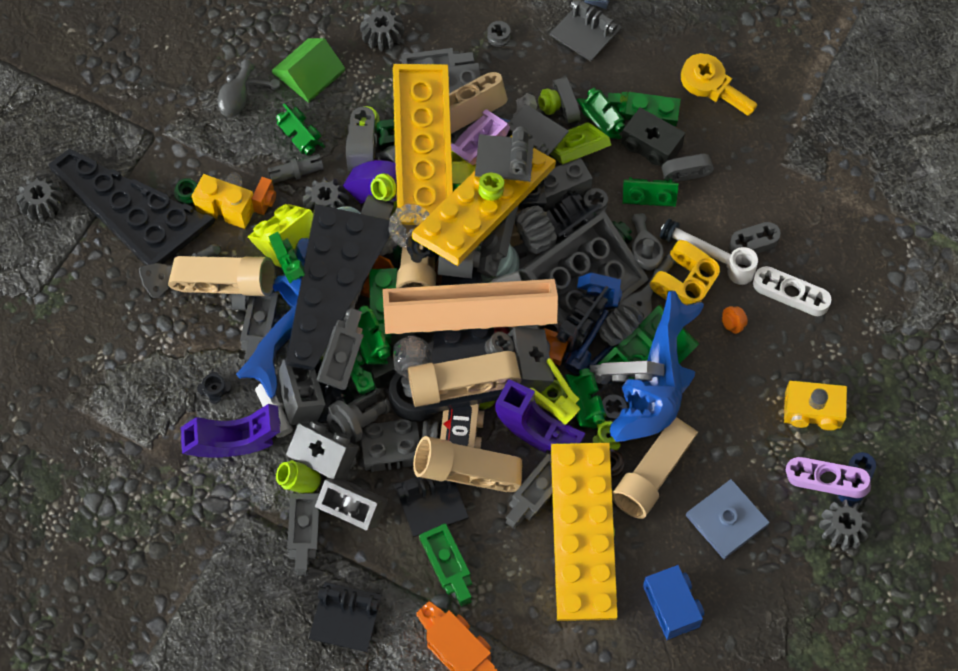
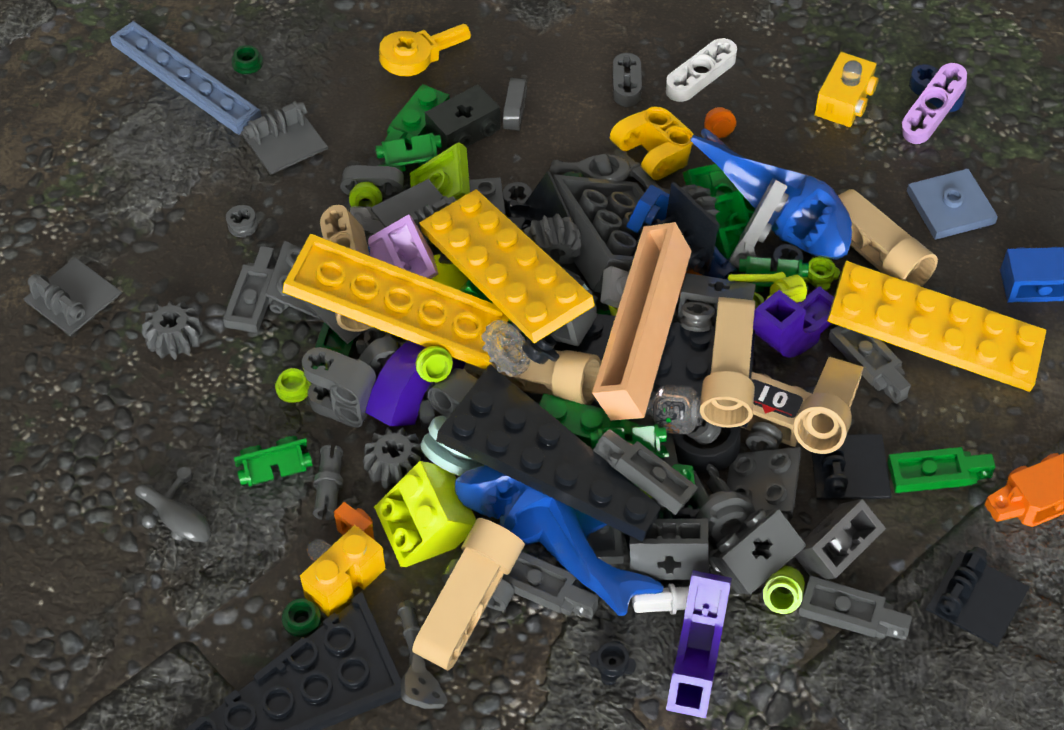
camera: 70 degrees left, 10 degrees down
green hinge [268,231,305,283] -> none
bright green slope [272,38,345,103] -> none
dark grey hinge [475,126,534,182] -> none
lime bush [478,172,504,201] -> none
green hinge [622,177,679,207] -> none
white piece [660,218,758,285] -> none
dark grey gear [819,500,871,552] -> none

